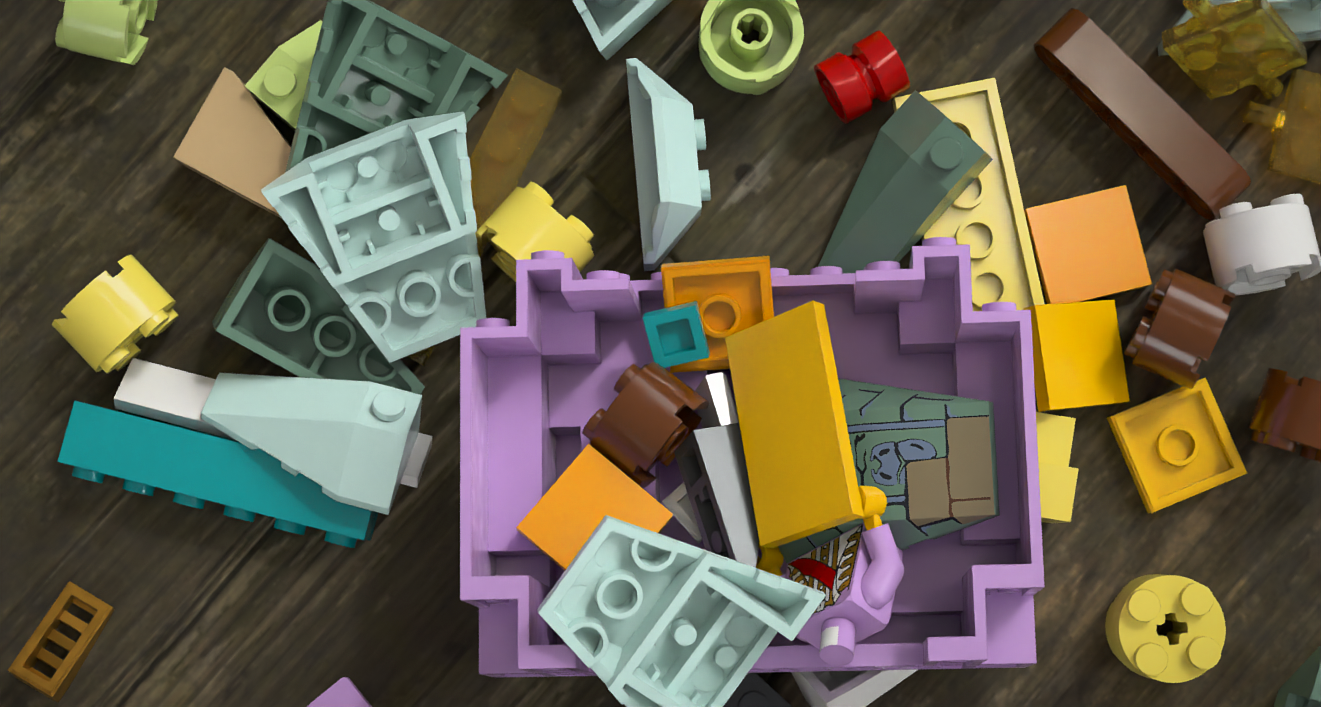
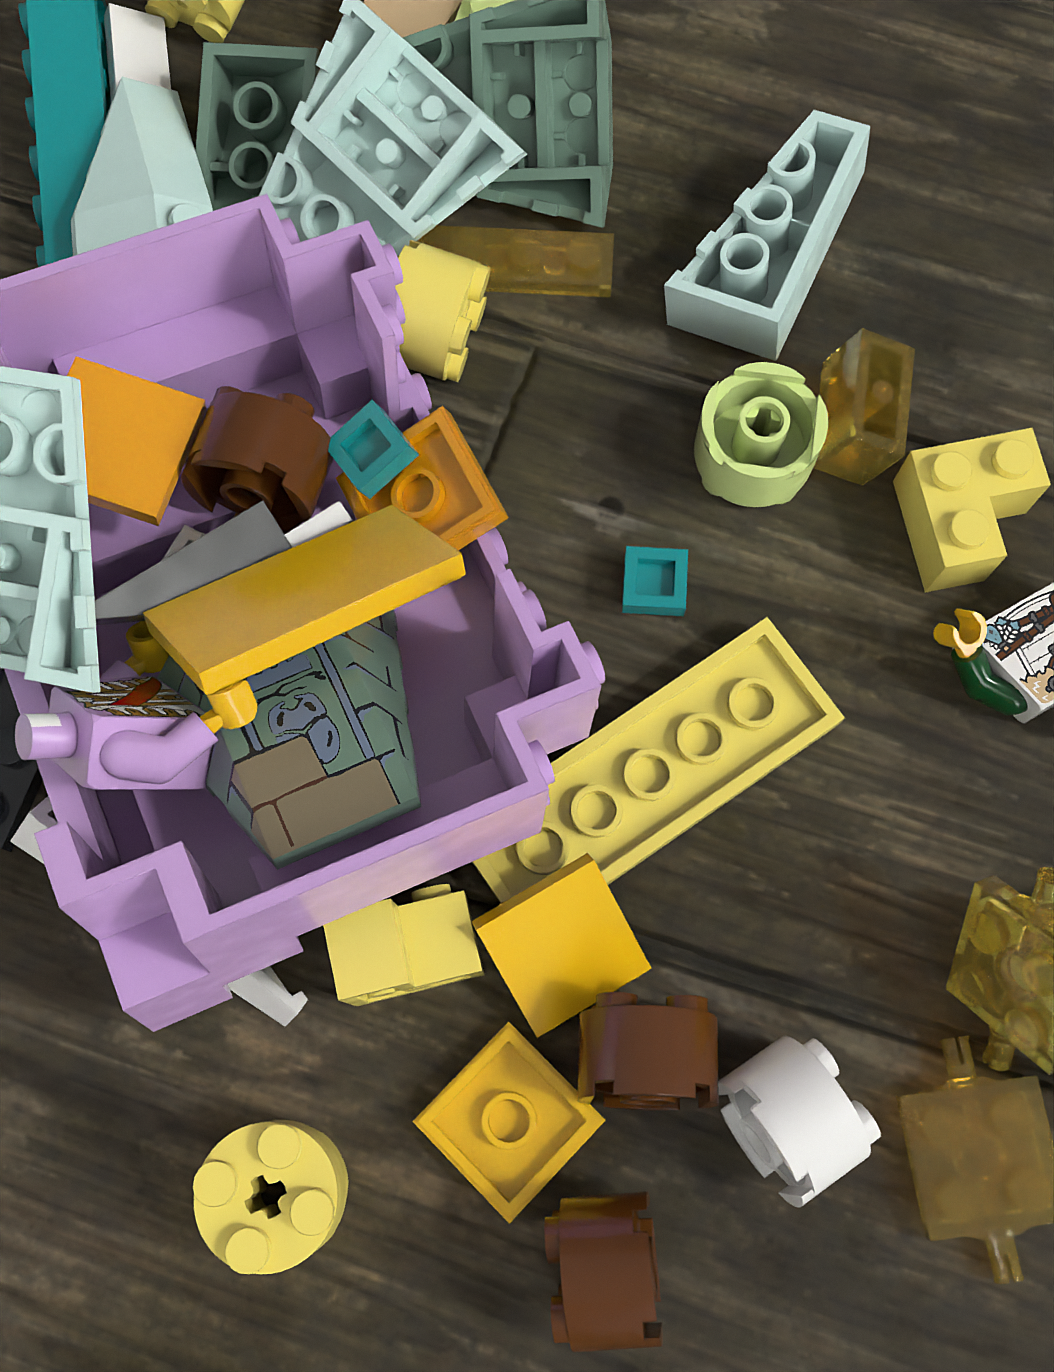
camera: 70 degrees right, 10 degrees down
light aqua wedge [626,58,711,271] -> none
red wheel [814,30,910,124] -> none
sand green wedge [818,90,993,274] -> none
light orange tile [1024,185,1152,304] -> none
reddish brown beam [1033,8,1251,221] -> none
none -> teal plate [622,546,688,616]

